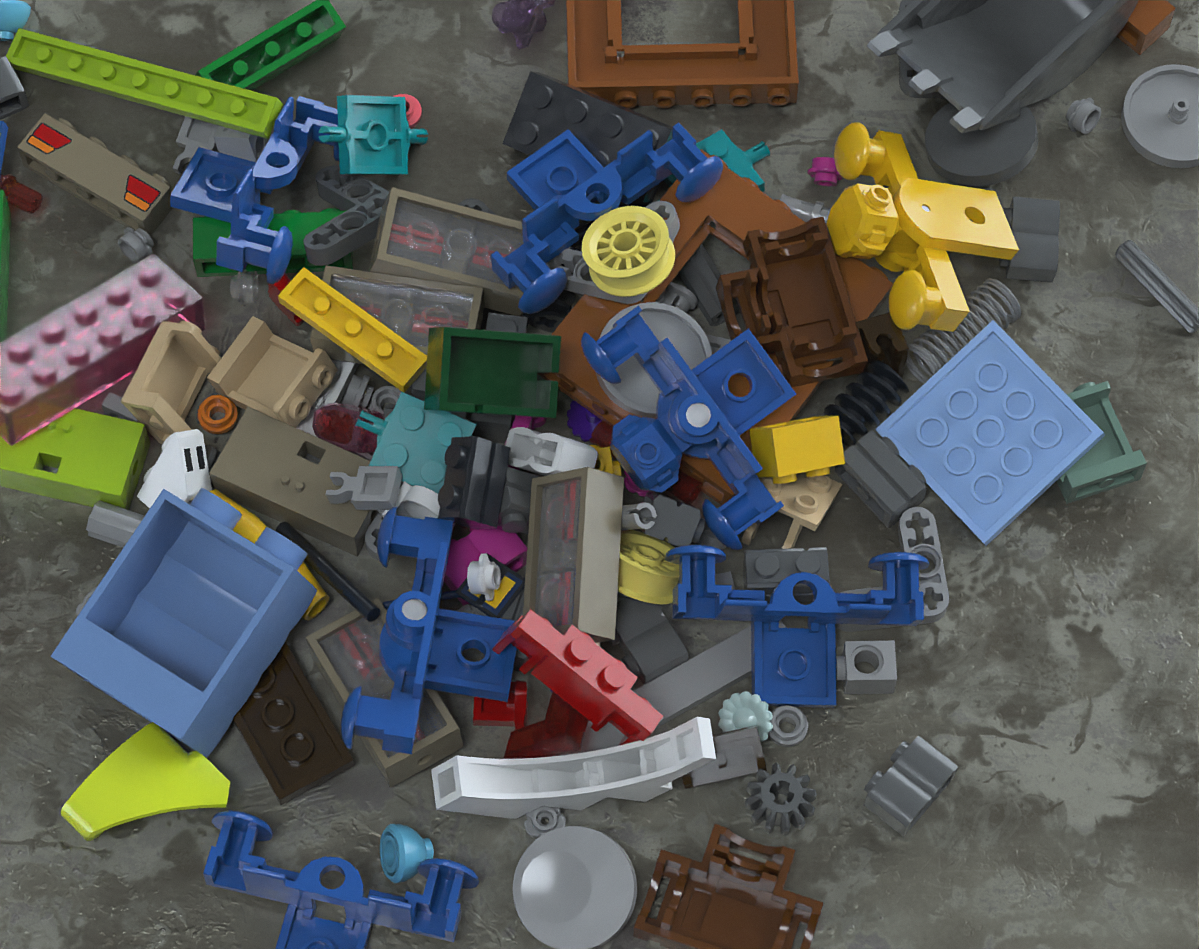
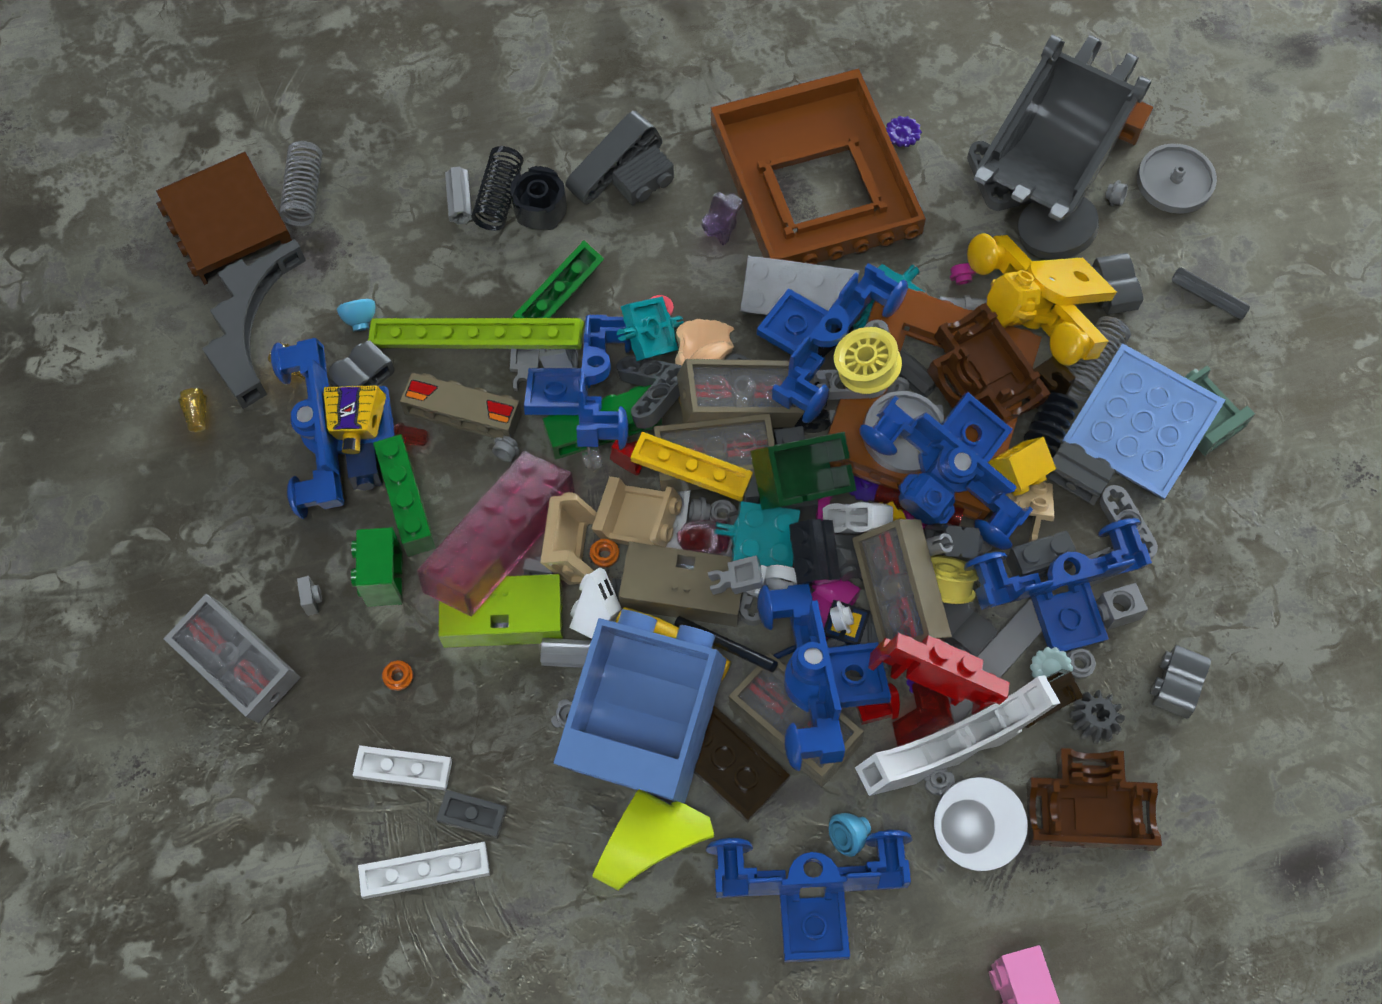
camera: 15 degrees left, 0 degrees up
none -> light nougat piece [675,319,734,366]

